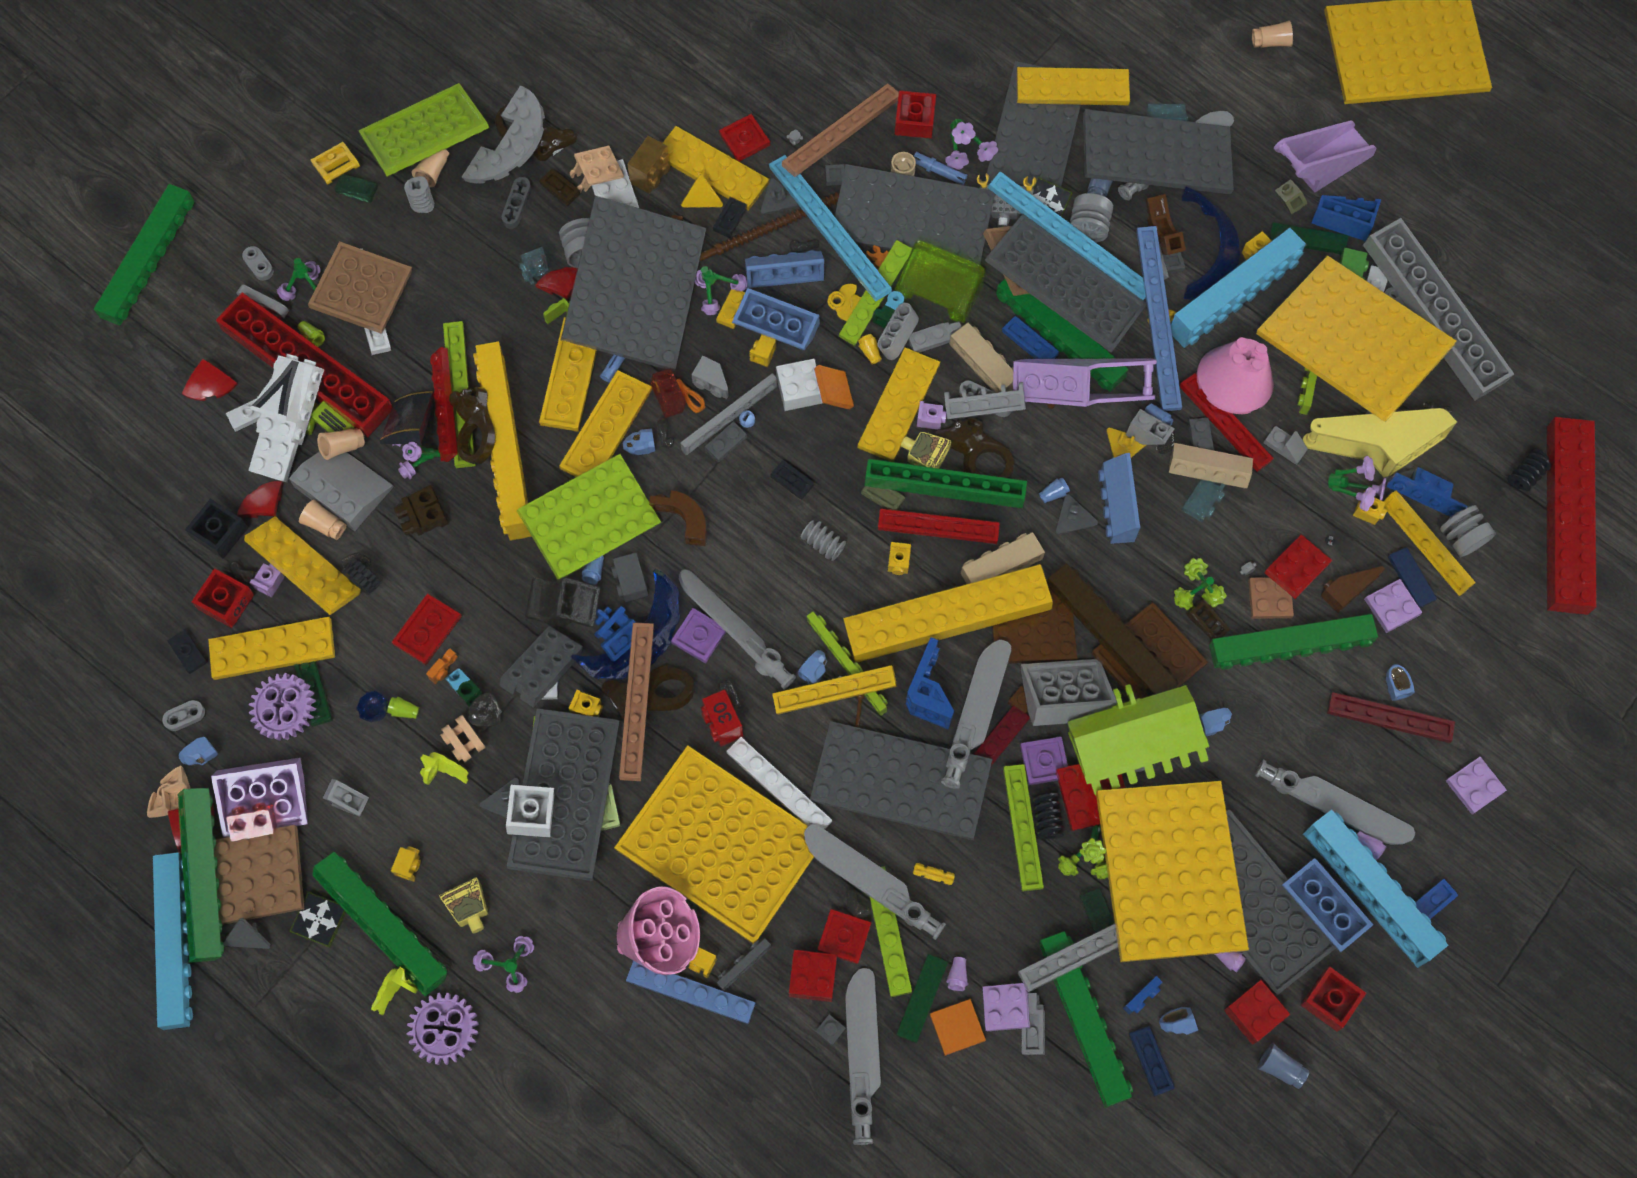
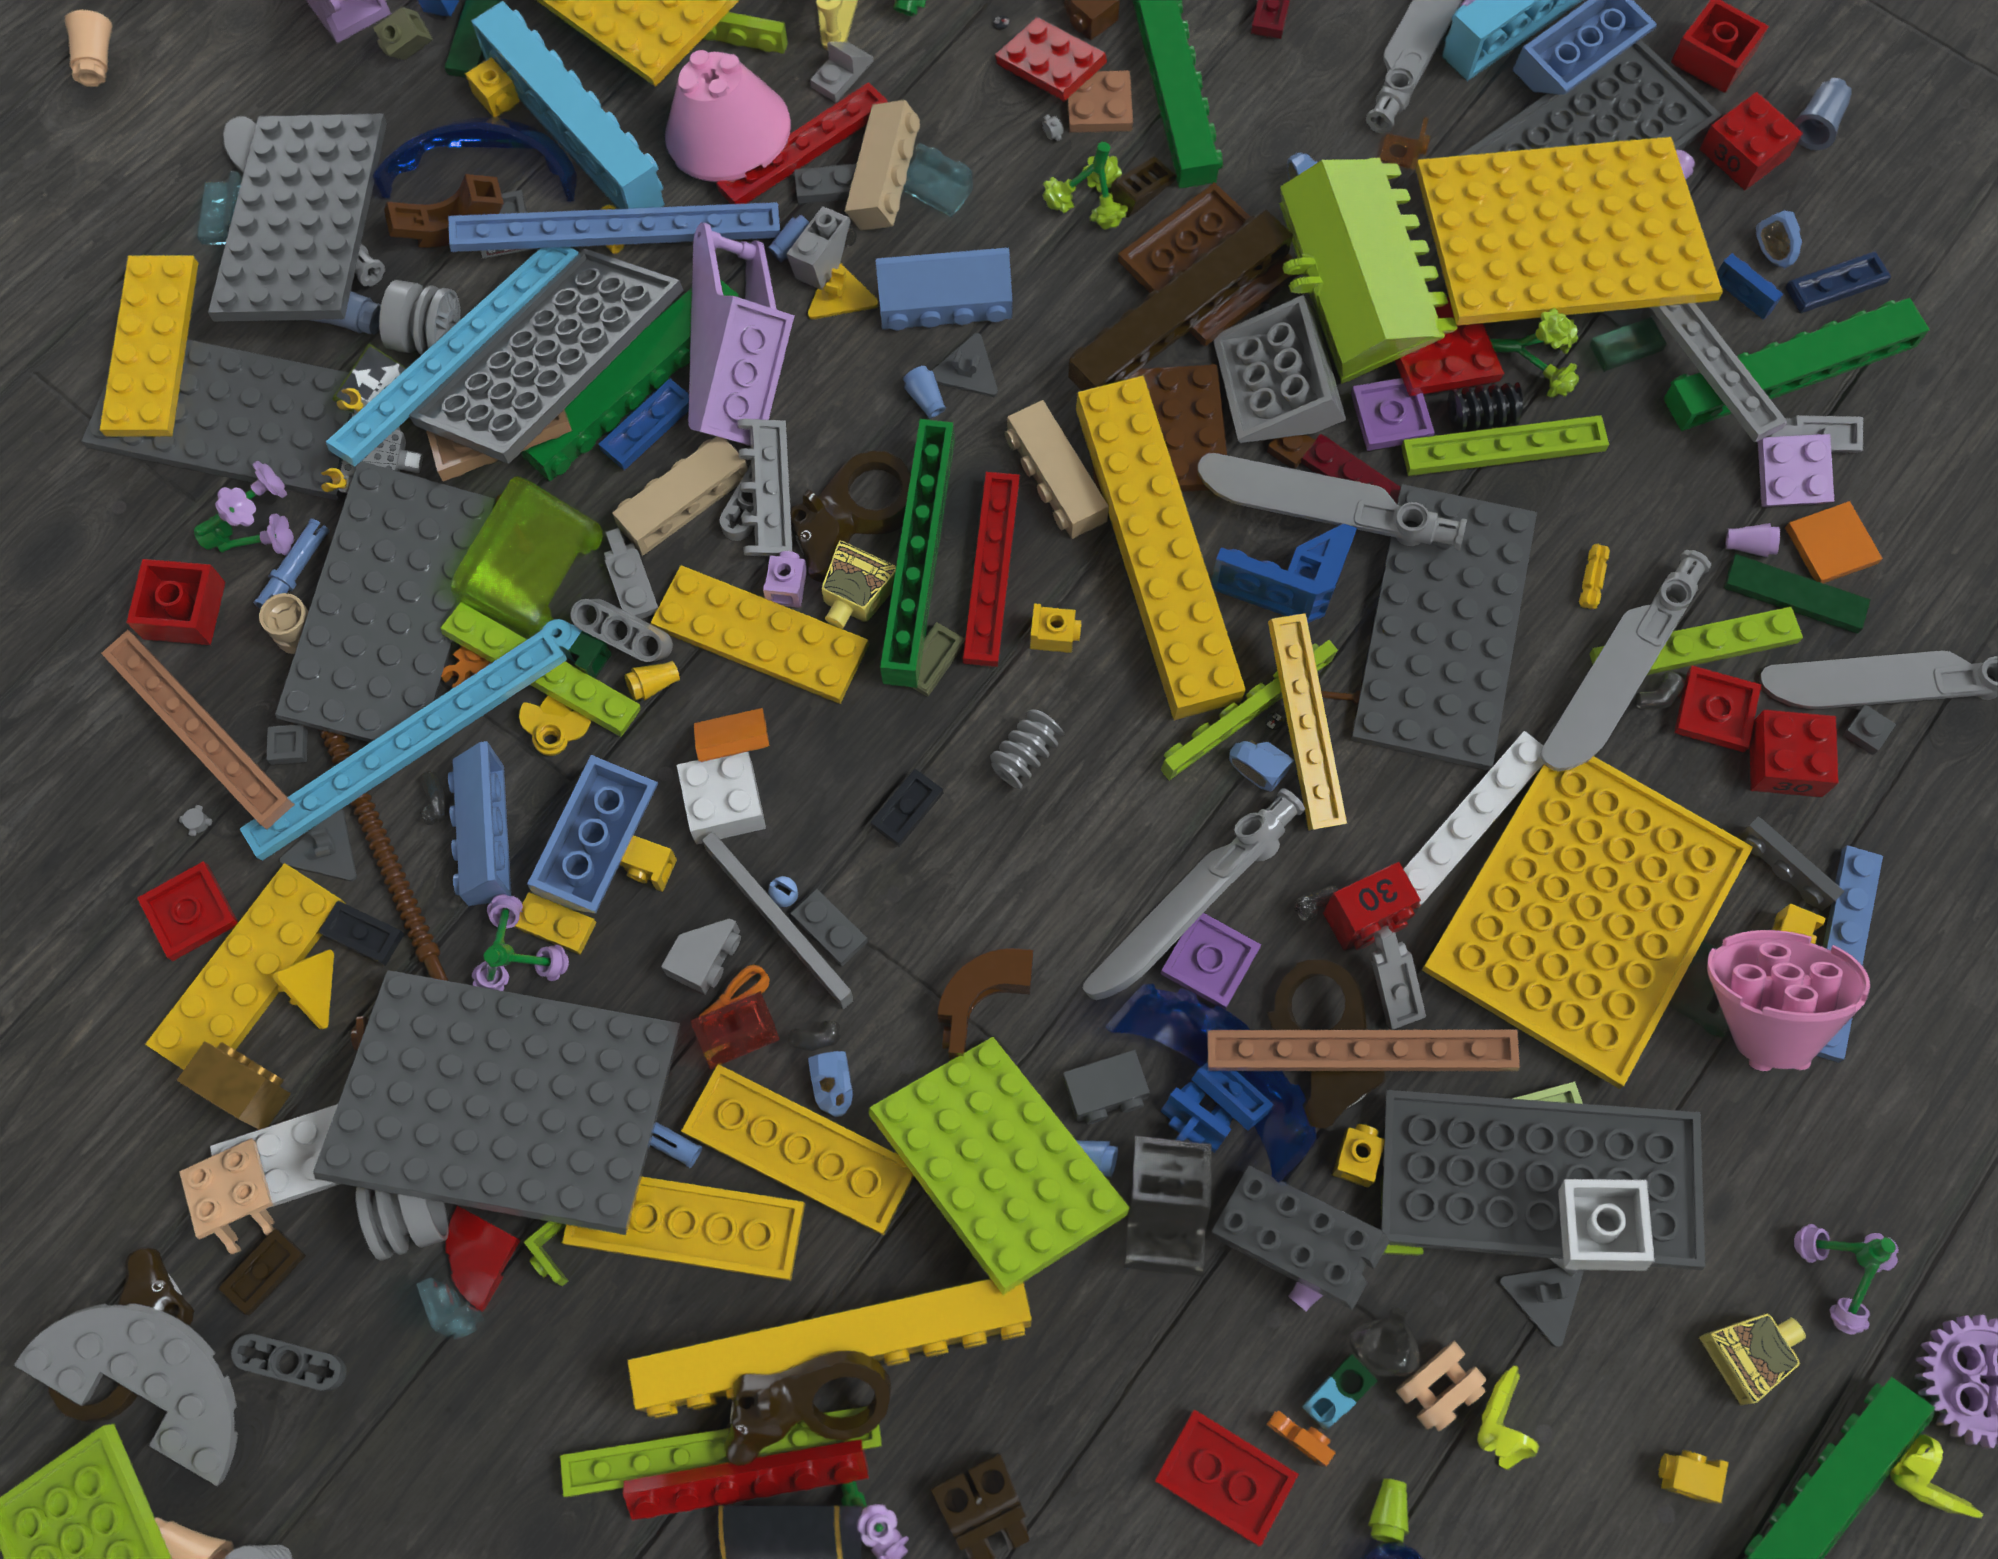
camera: 90 degrees left, 0 degrees up
none -> light grey hinge [1371,925,1426,1030]
none -> clear orange bracket [1380,117,1431,169]

